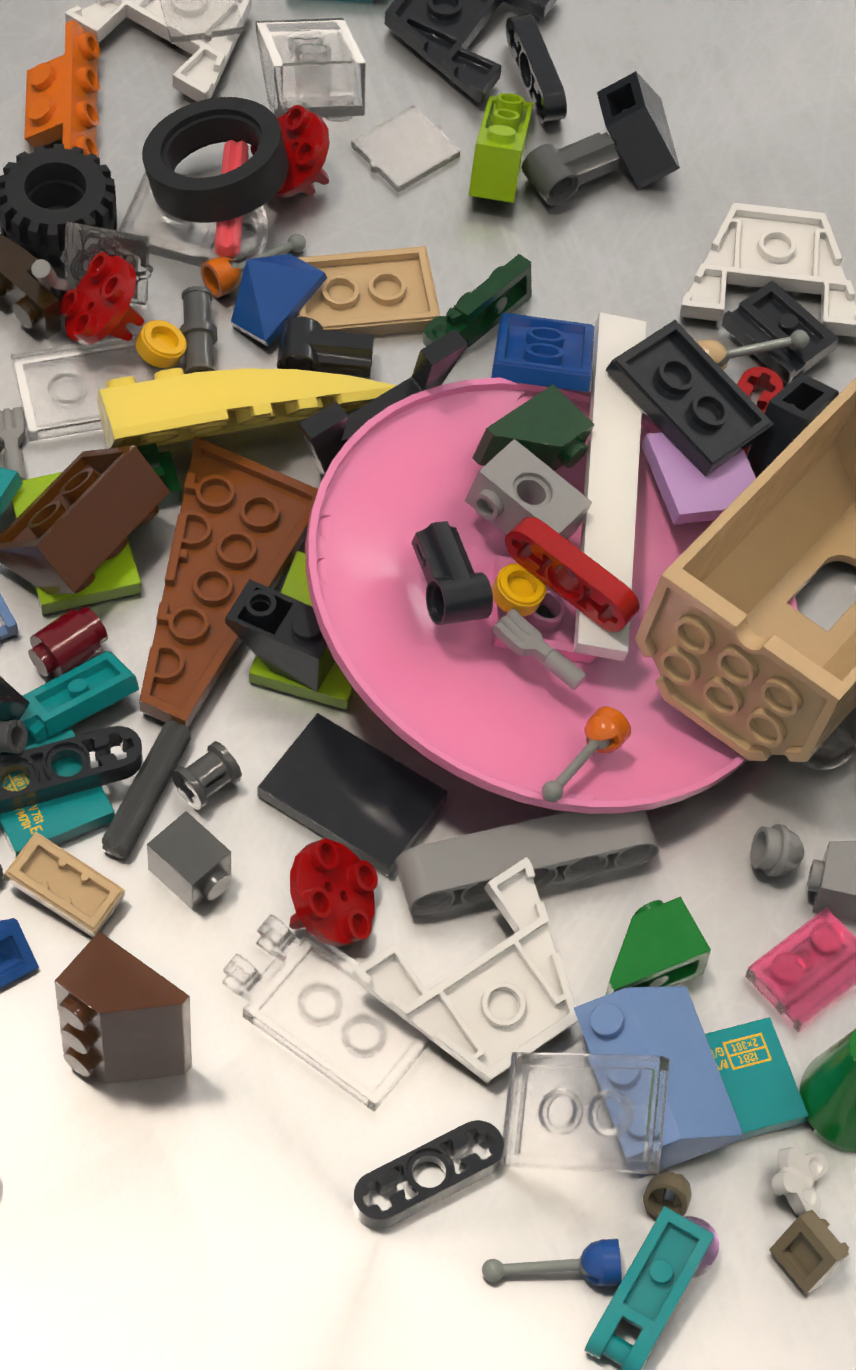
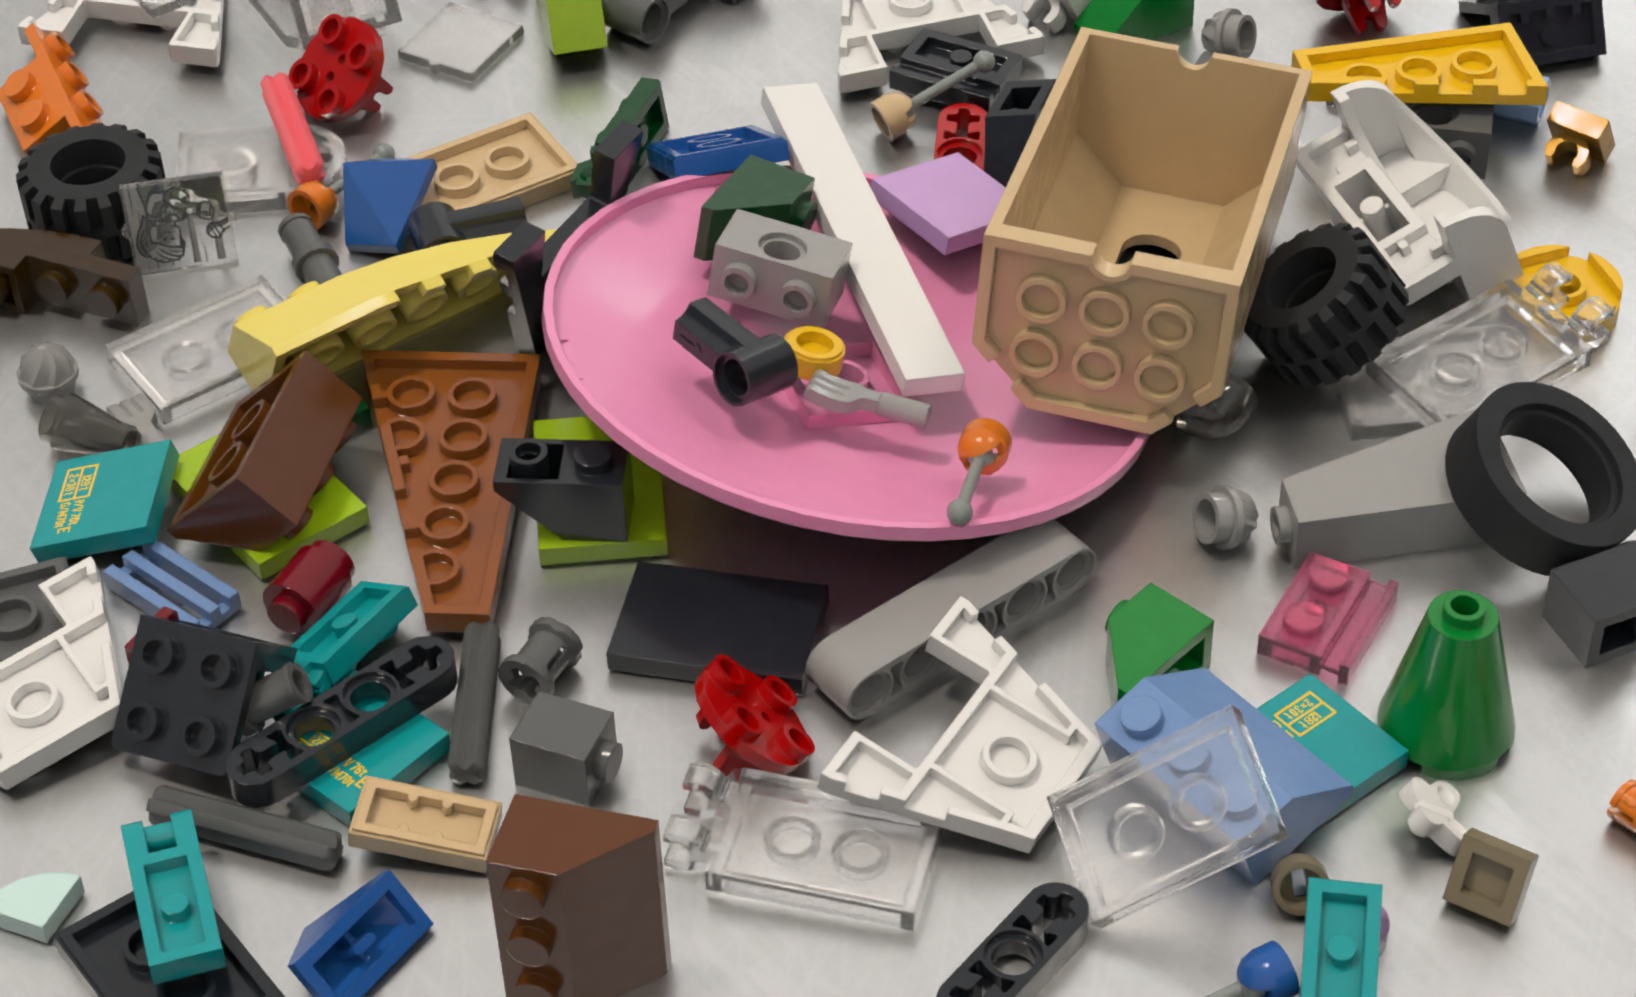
camera: 15 degrees left, 15 degrees down
light grey piece [31,259,73,298] -> none
red plate [59,252,144,345] -> none
yellow tile [135,320,187,369] -> none
black tyre [142,97,289,223] -> none
red beam [505,517,640,632] -> none
black tile [606,320,774,476] -> none

